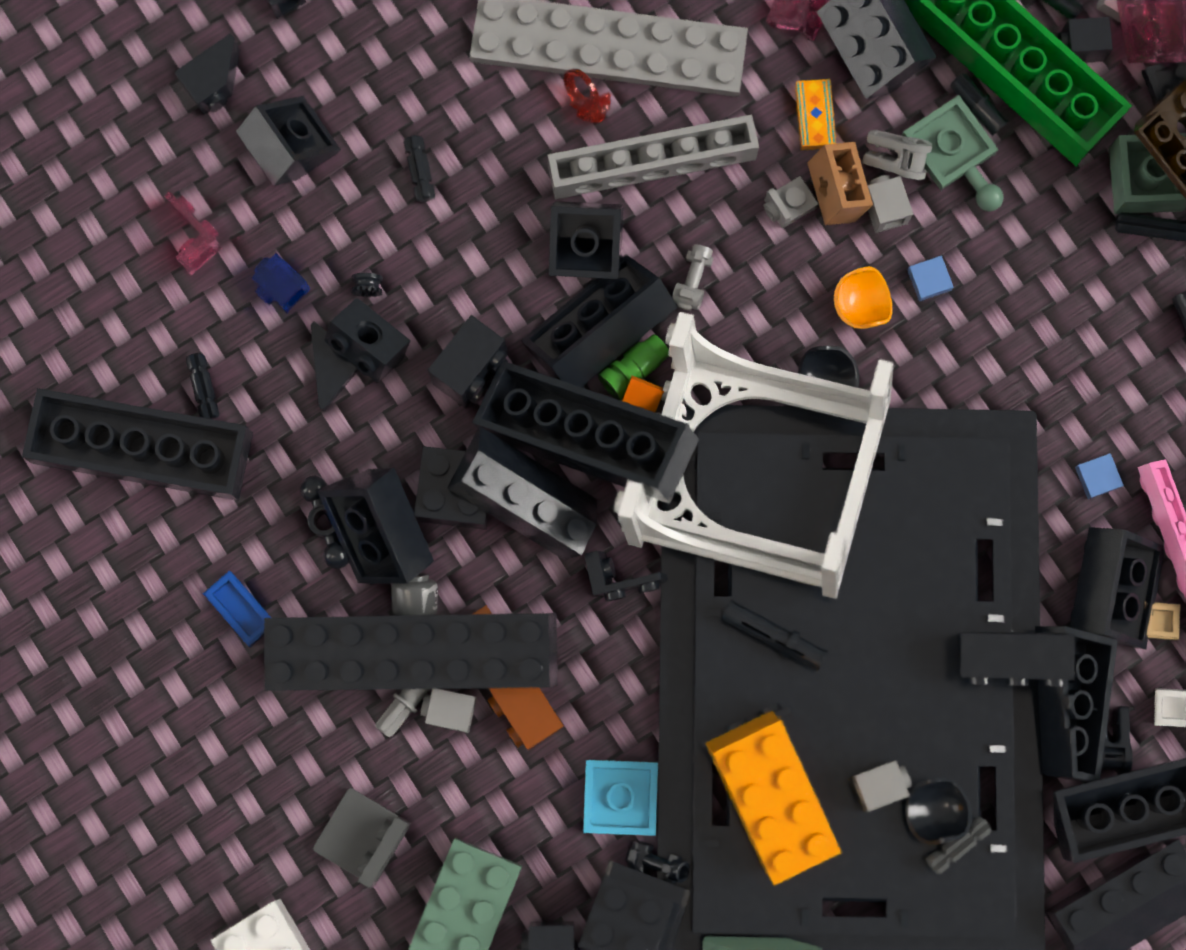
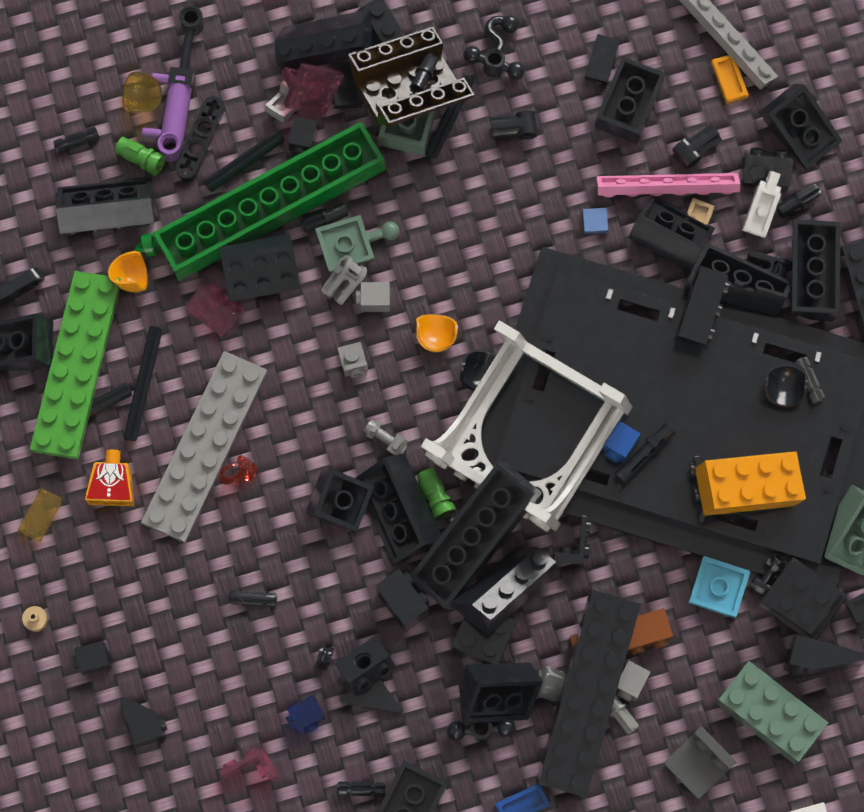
camera: 70 degrees left, 5 degrees down
black slope [236,96,341,186] -> none
light grey brick [548,114,759,199] -> none
orange tile [621,376,664,412] -> none
light orange tile [795,79,836,150] -> none
medium nougat brick [807,142,873,225] -> none
light grey brick [851,761,912,811] -> none
medium blue tile [907,255,954,301] -> none
none -> blue brick [603,421,641,464]

